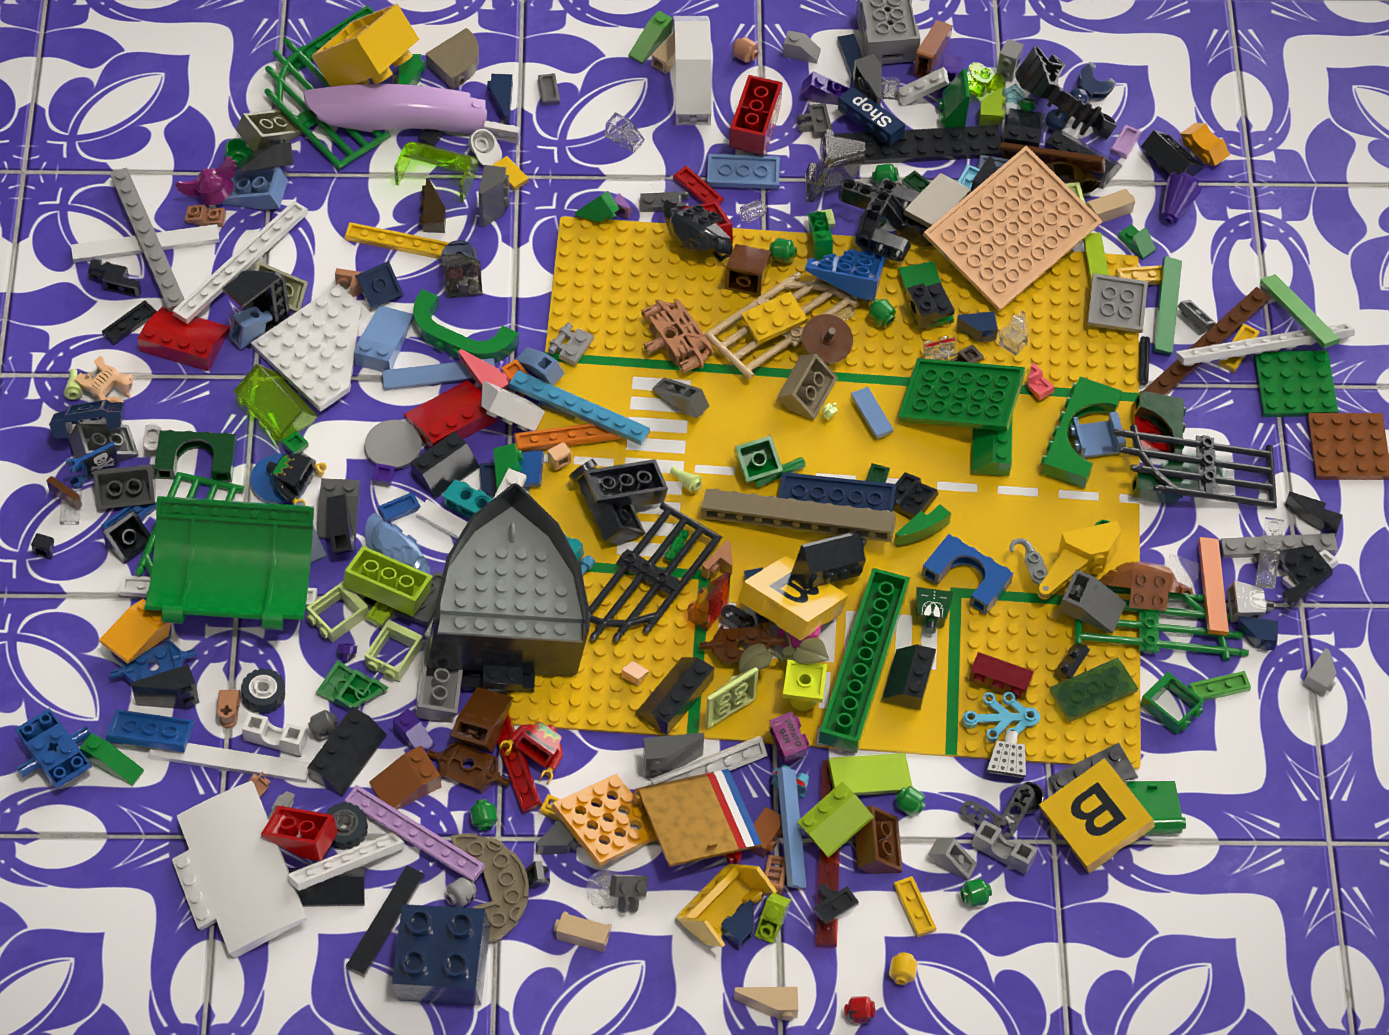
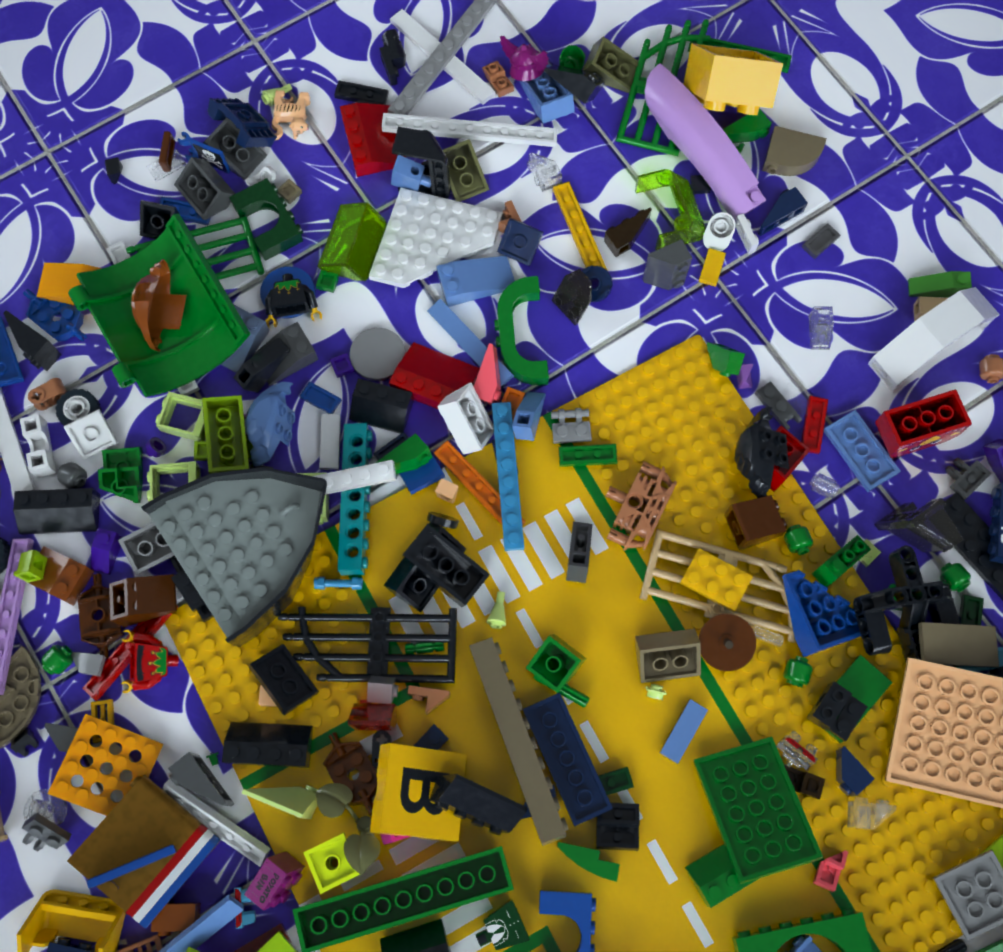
camera: 60 degrees right, 15 degrees up
none -> lime brick [13,550,47,583]
none -> white tile [64,409,118,460]
none -> light grey slope [71,652,106,677]
none -> blue tile [86,845,177,889]
none -> dark orange animal [131,259,187,352]
none -> black plate [249,644,319,715]
none -> dark tan plate [278,179,302,204]
none -> light grey brick [367,676,398,704]
none -> clear slope [527,153,562,192]
none -> green tile [559,444,617,467]

